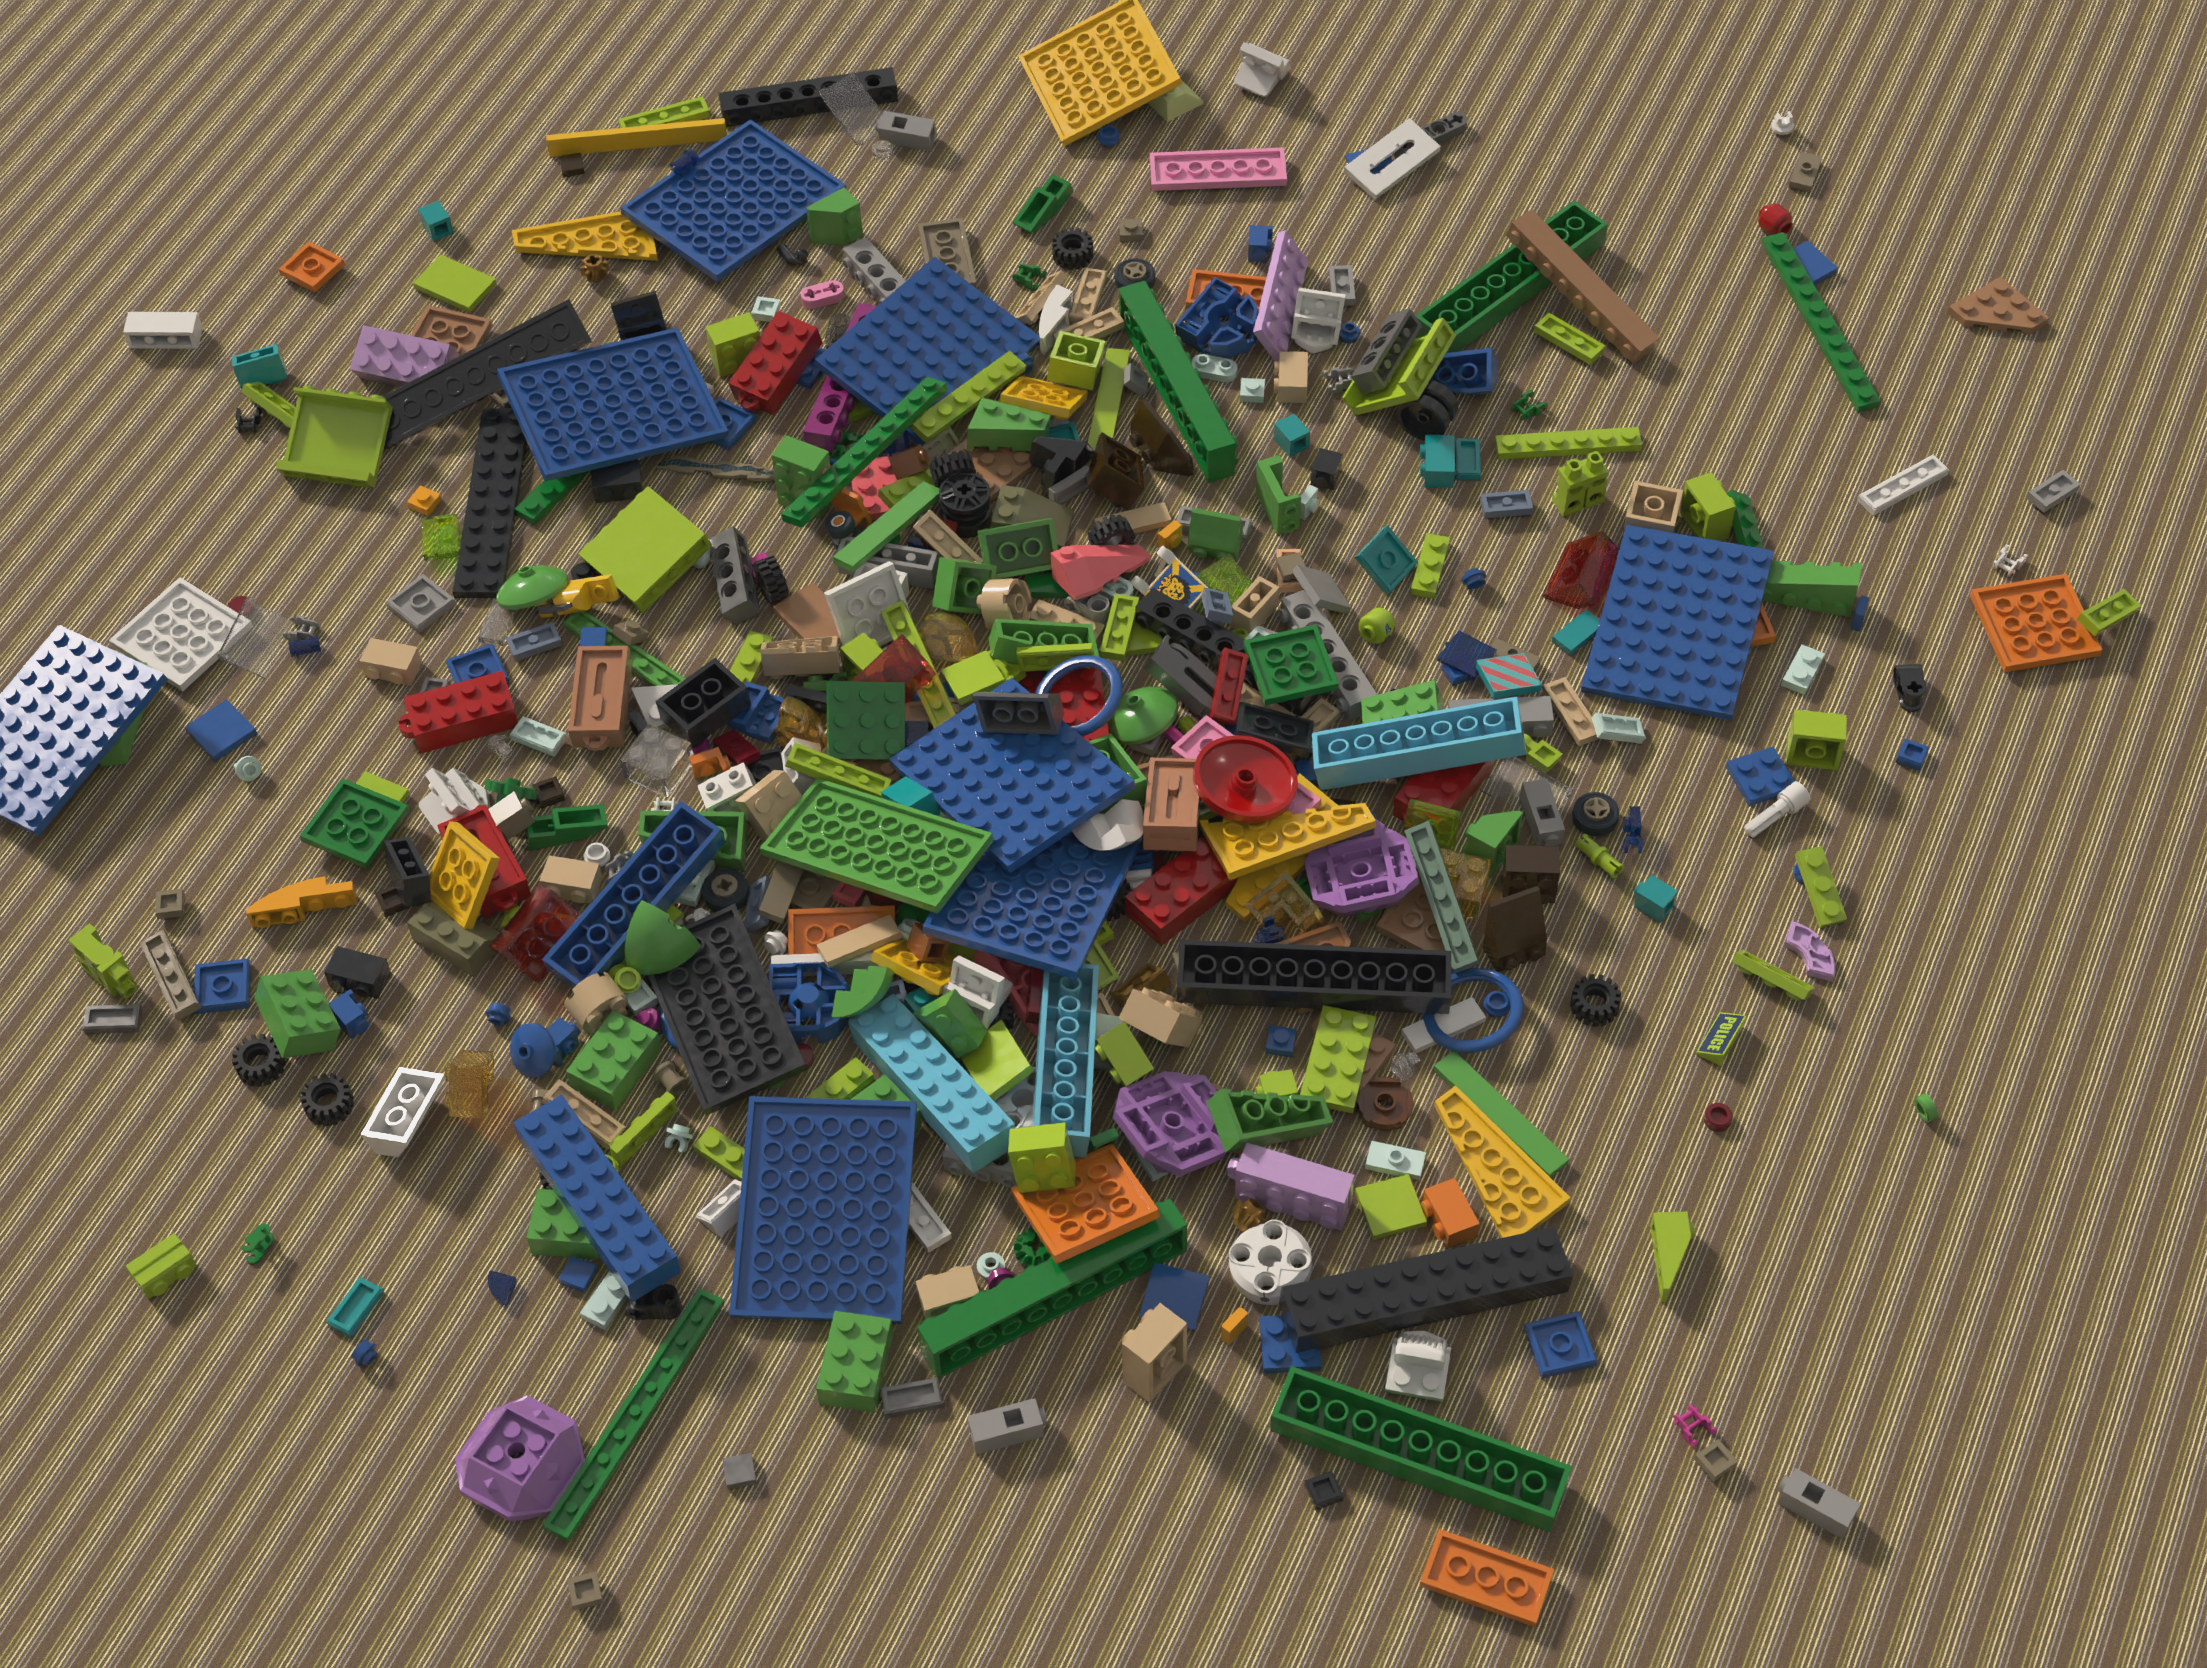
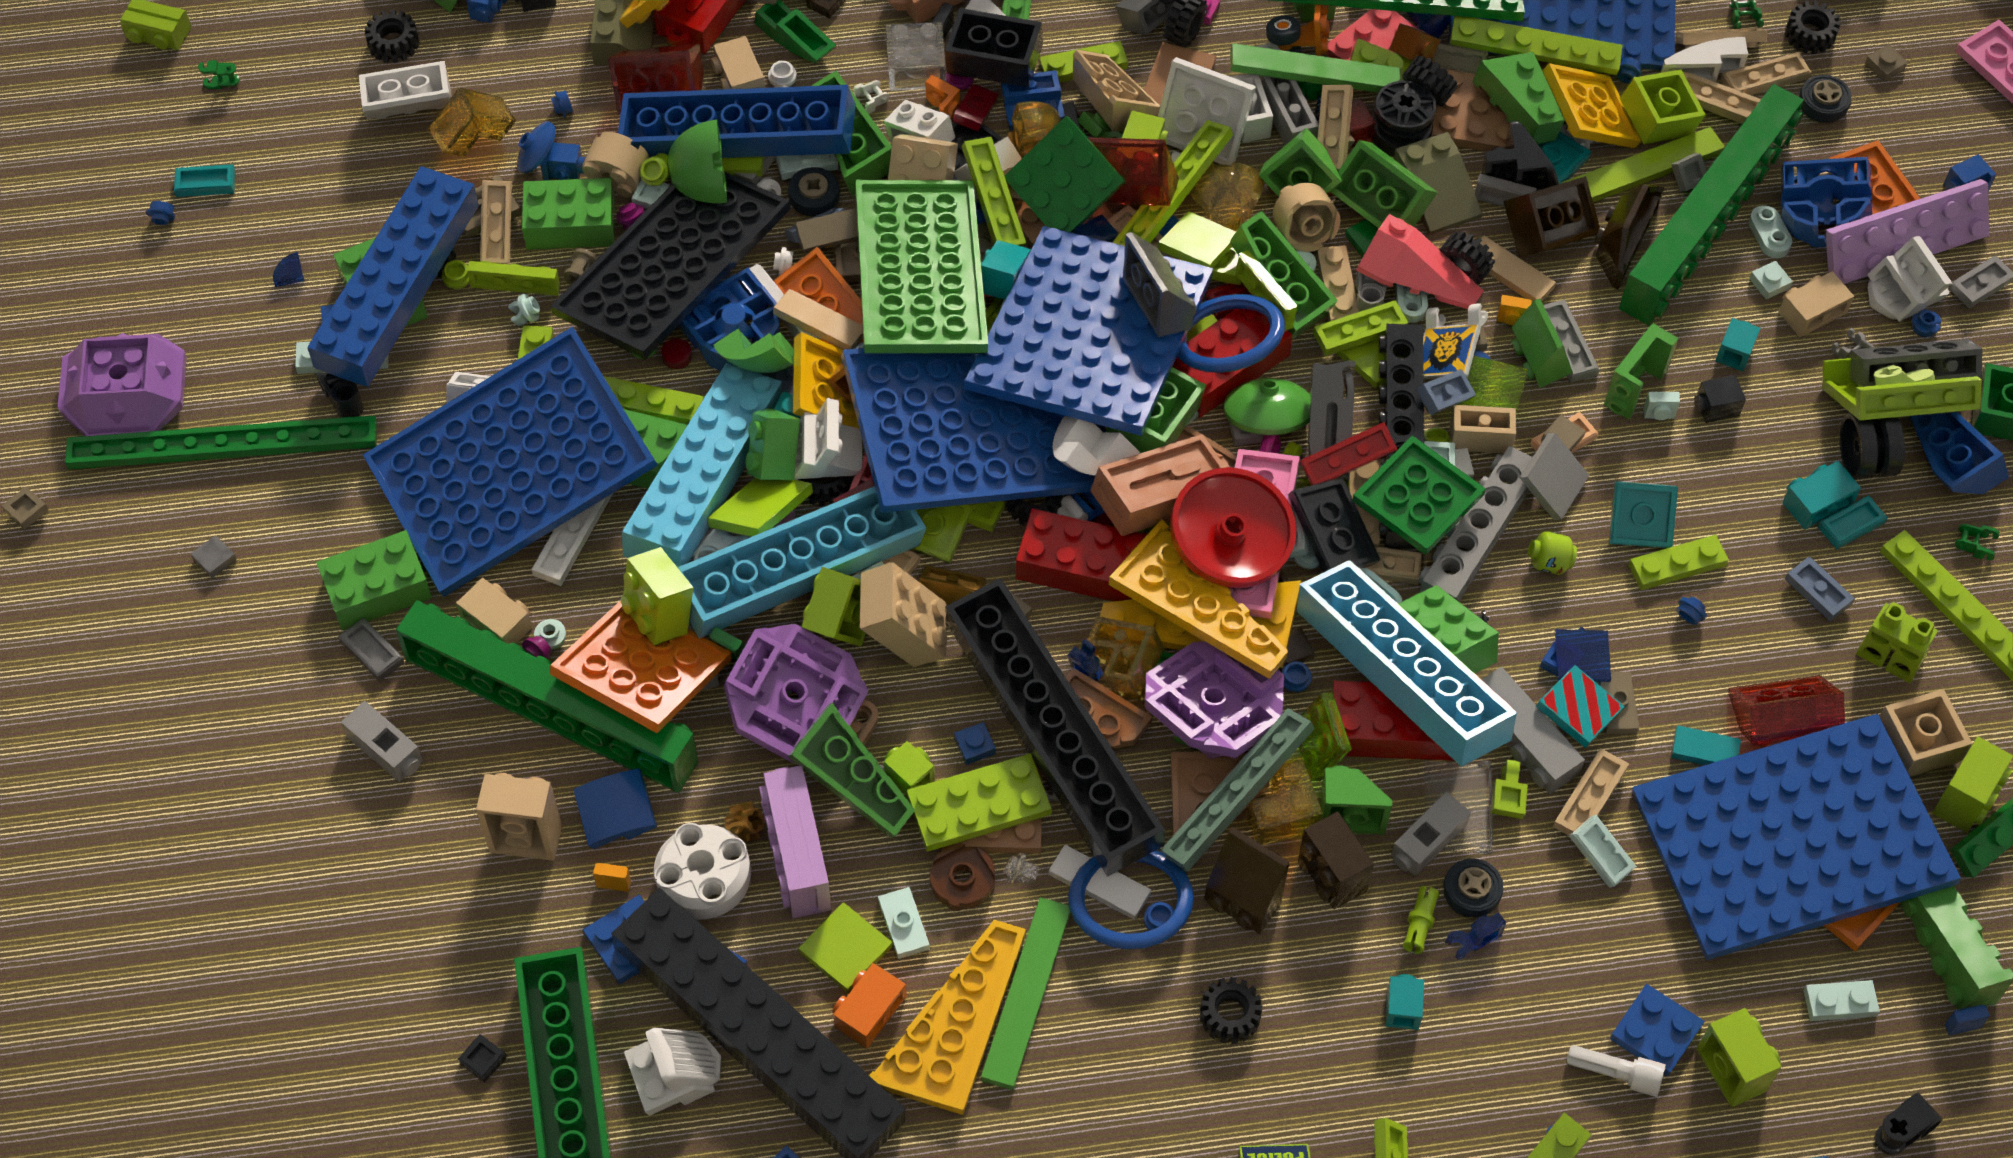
camera: 55 degrees right, 5 degrees up
none -> yellowish green piece [1874,364,1935,385]

